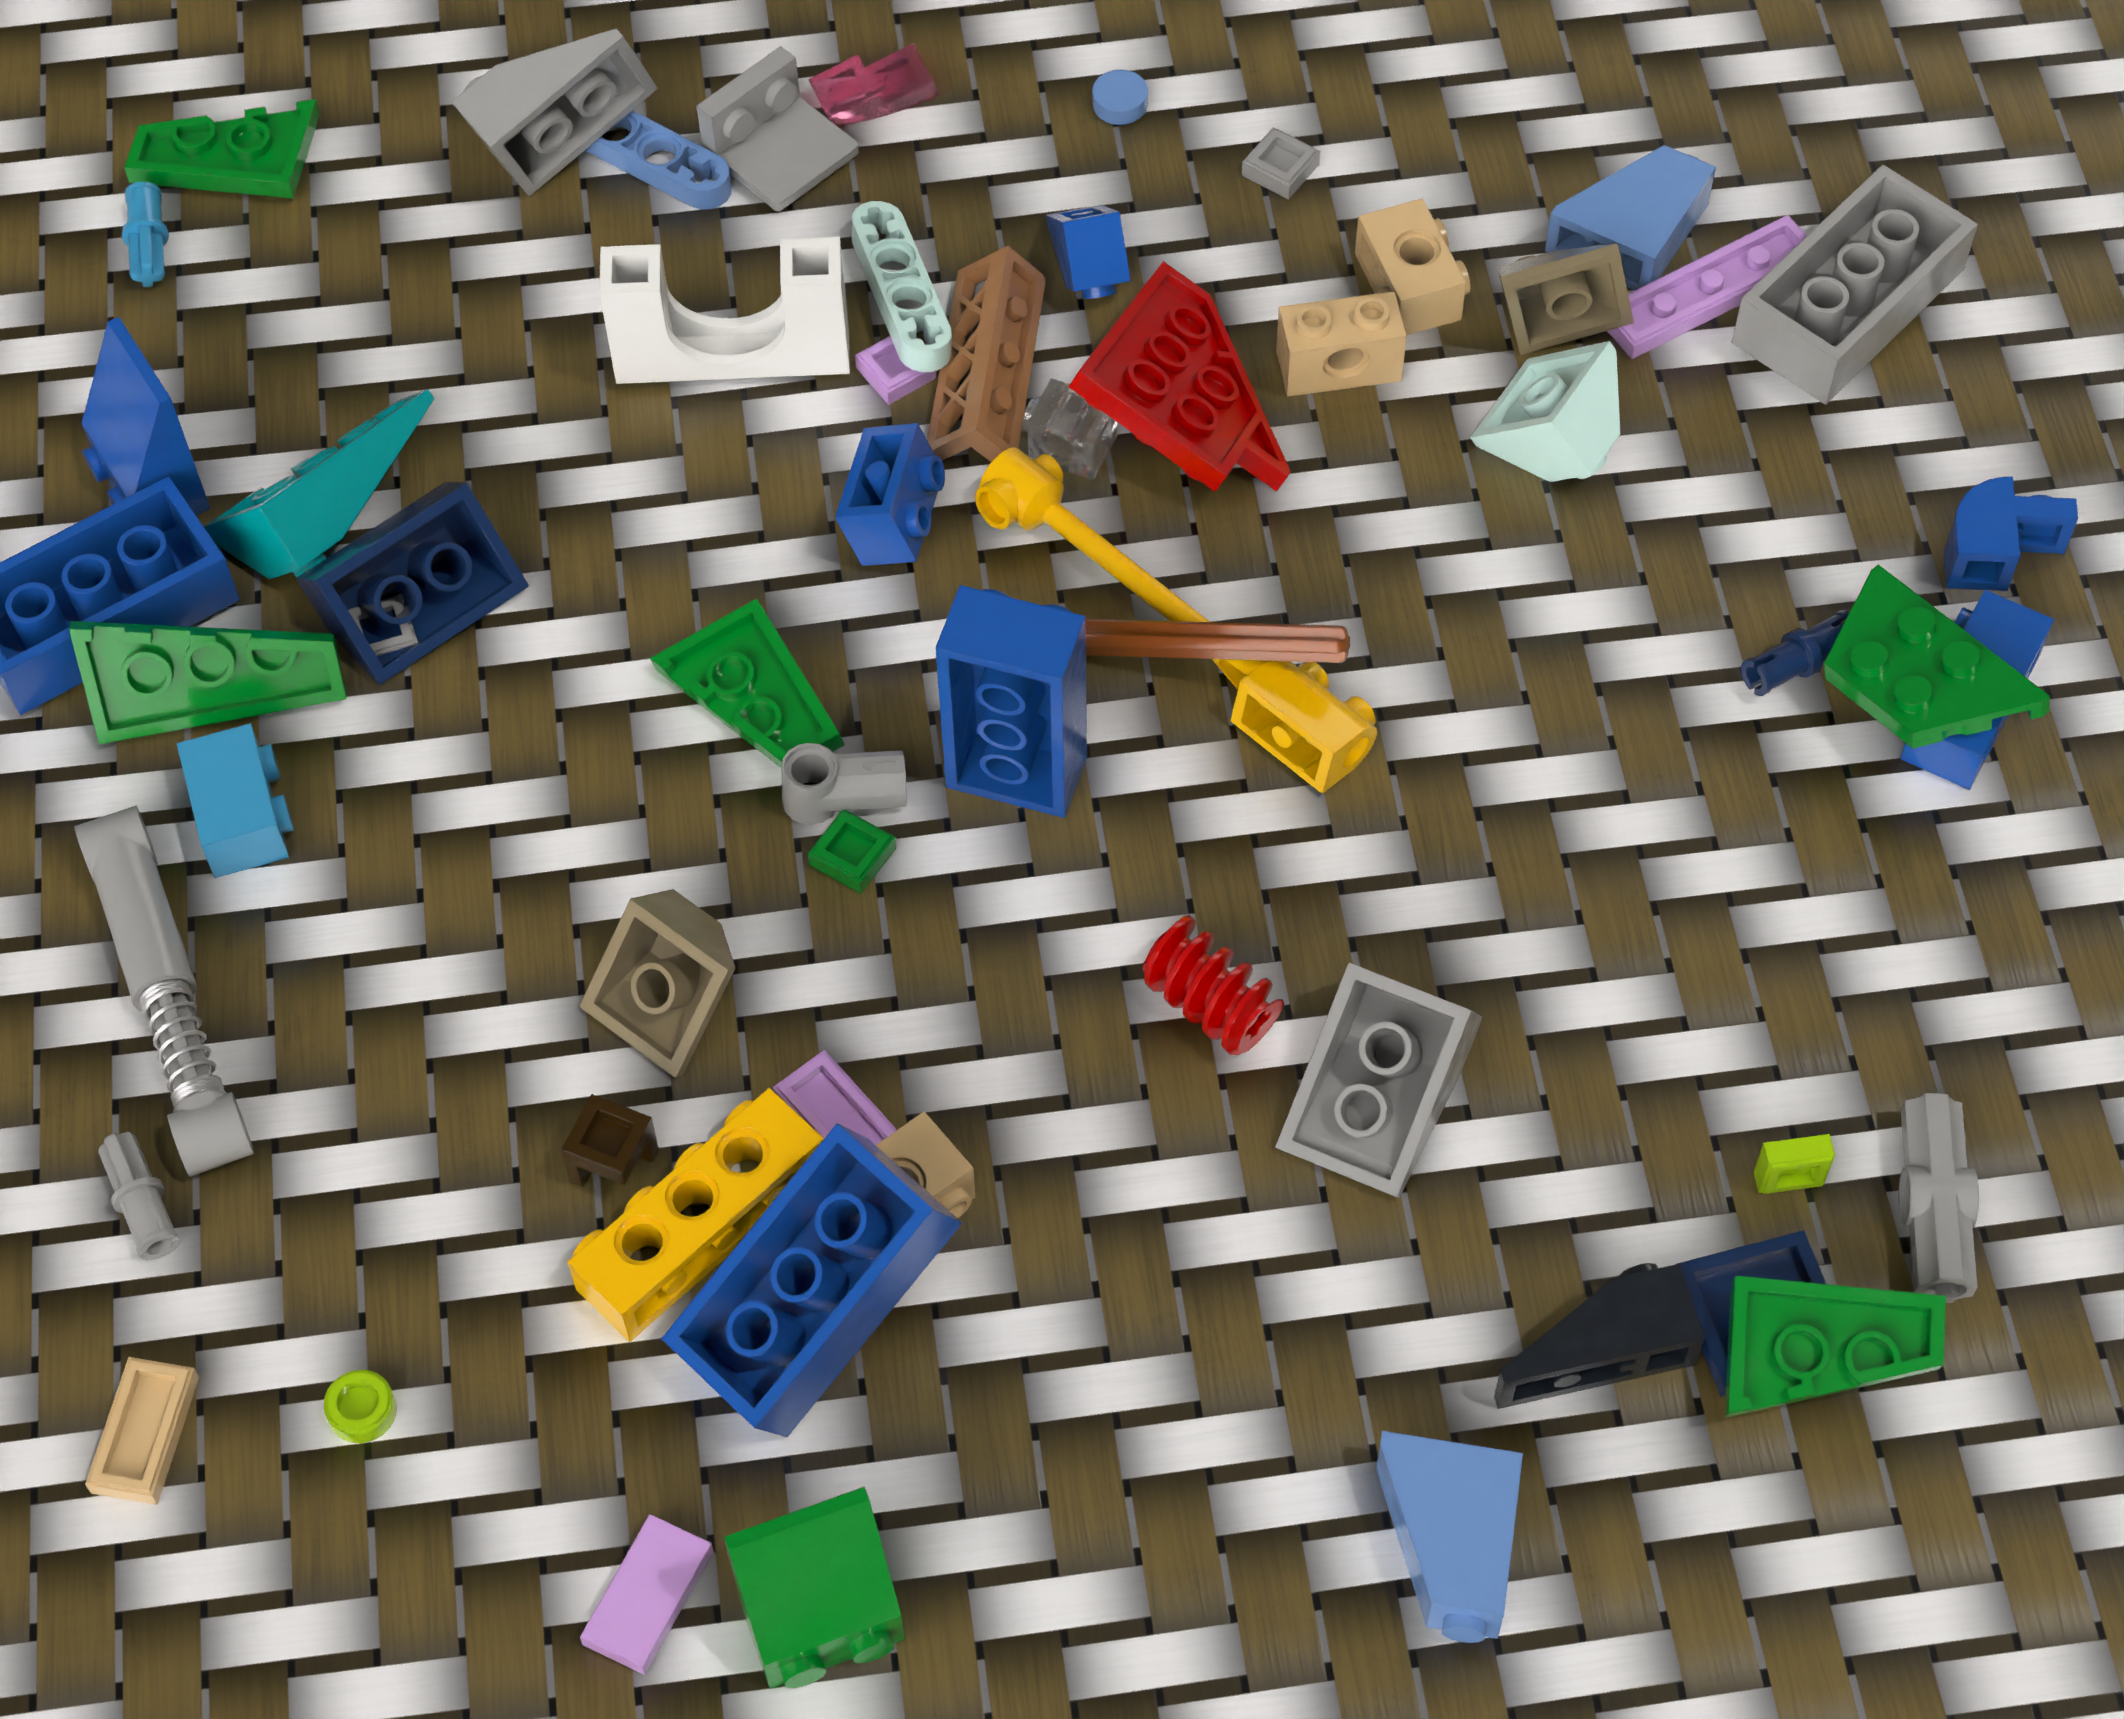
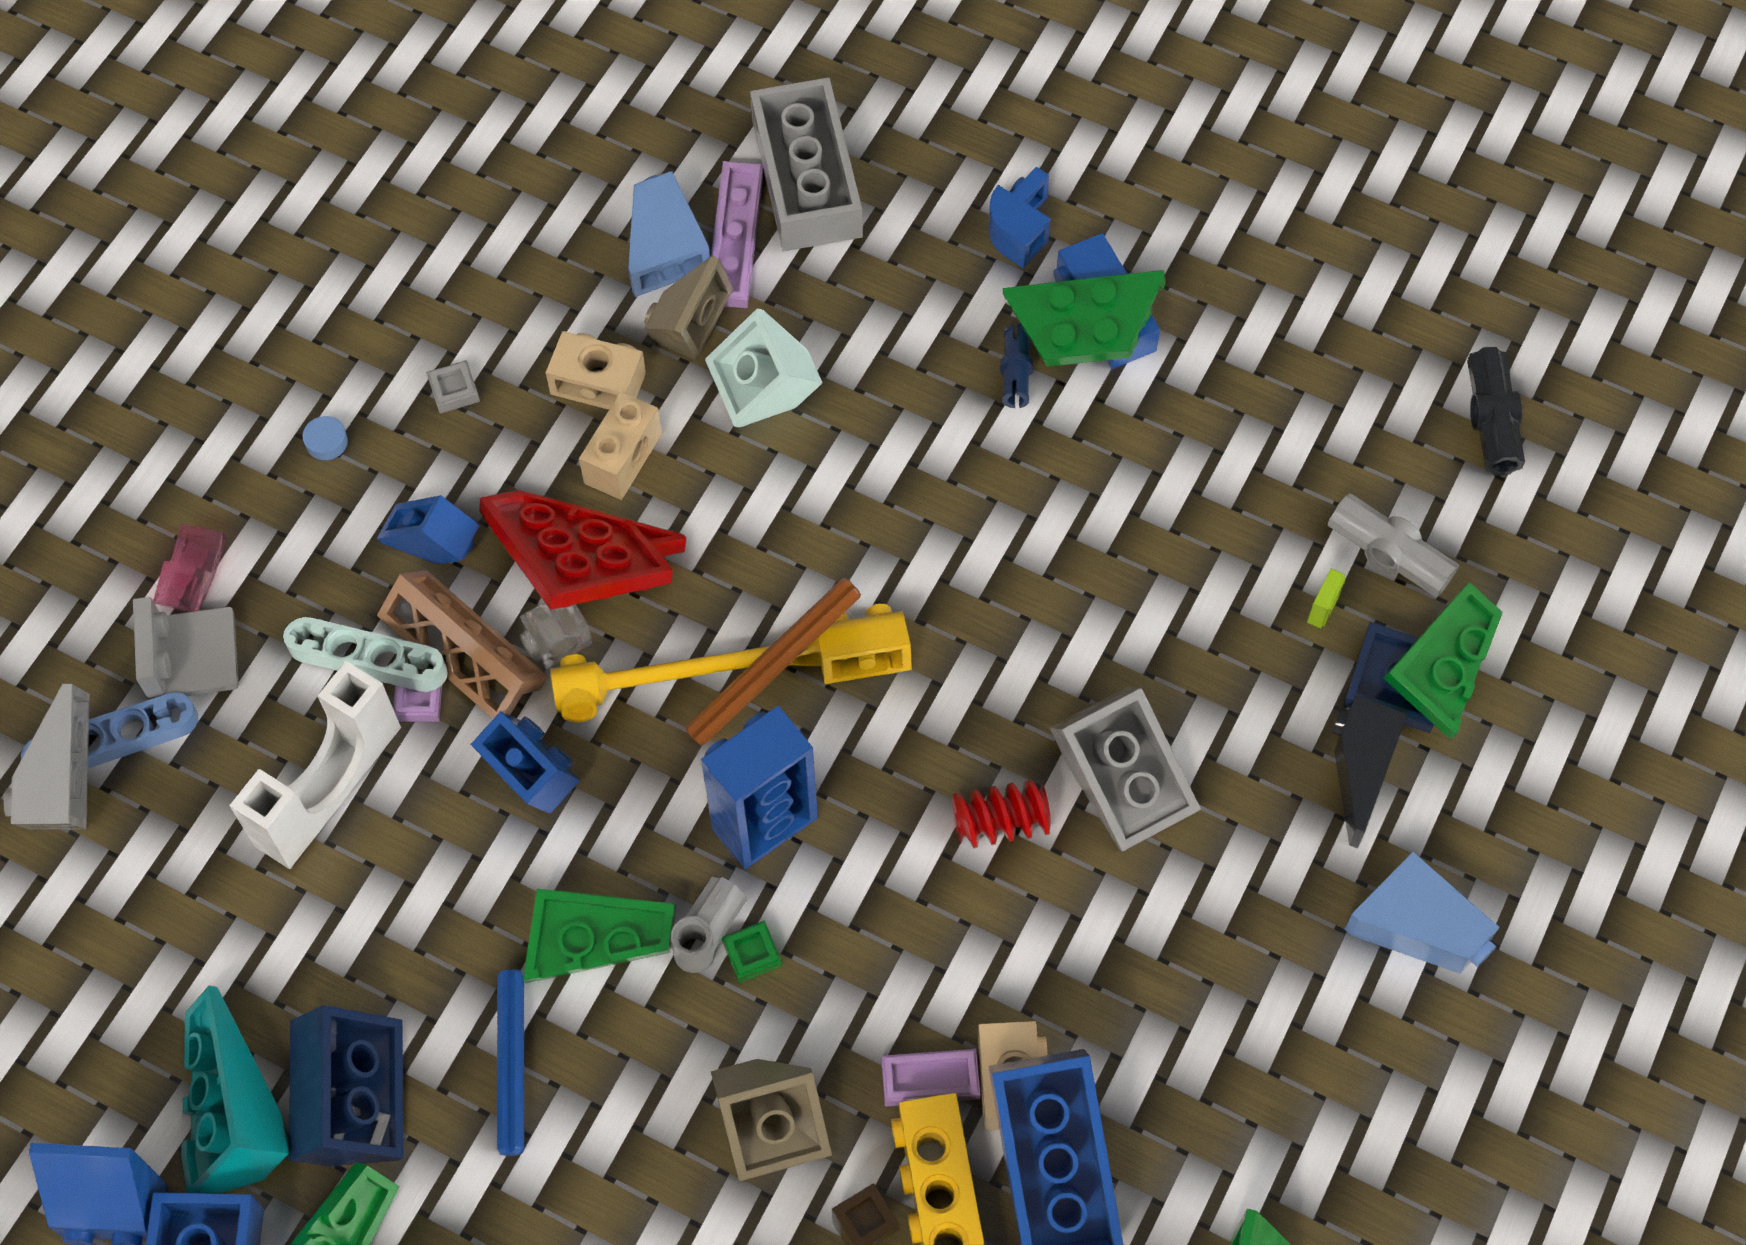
camera: 55 degrees left, 5 degrees up
none -> blue axle [497,969,524,1156]

